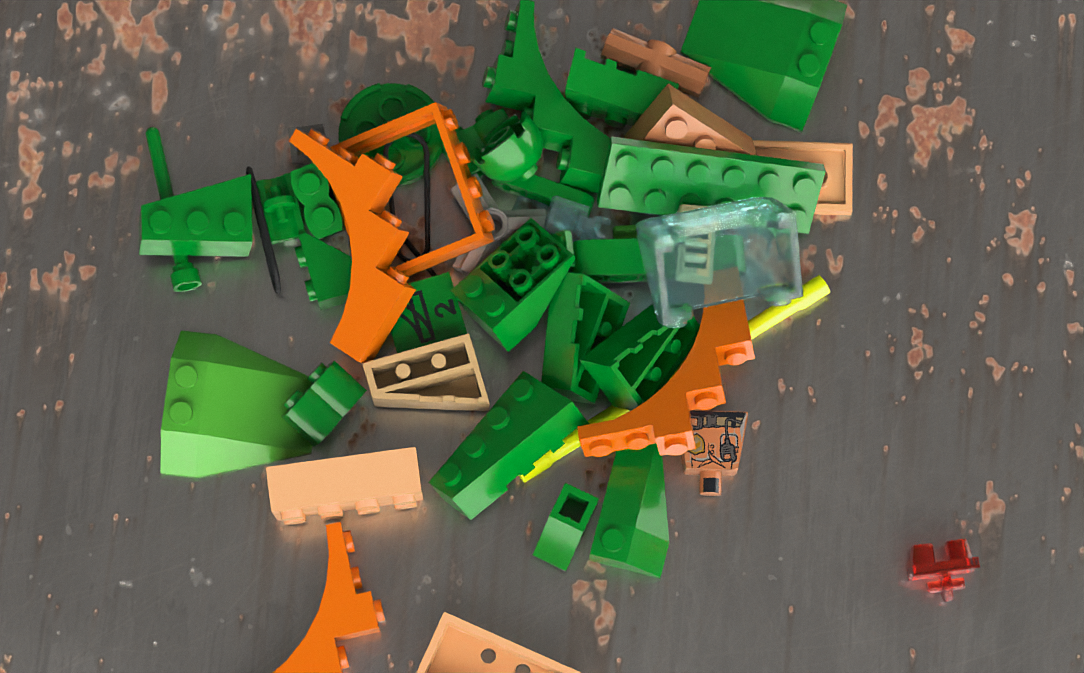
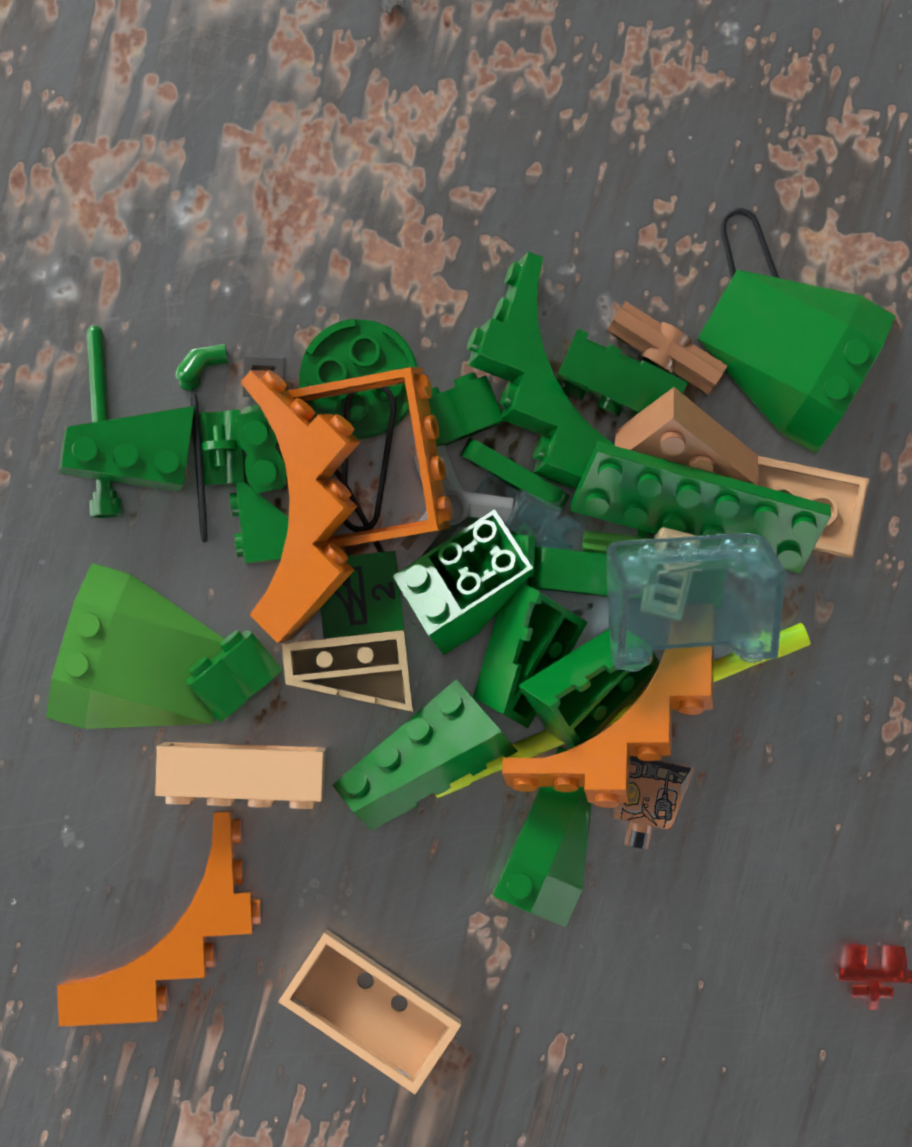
camera: 15 degrees right, 10 degrees up
green cylinder [470,112,544,182] -> none
green slope [533,483,599,572] -> none
none -> green arm [175,344,228,391]

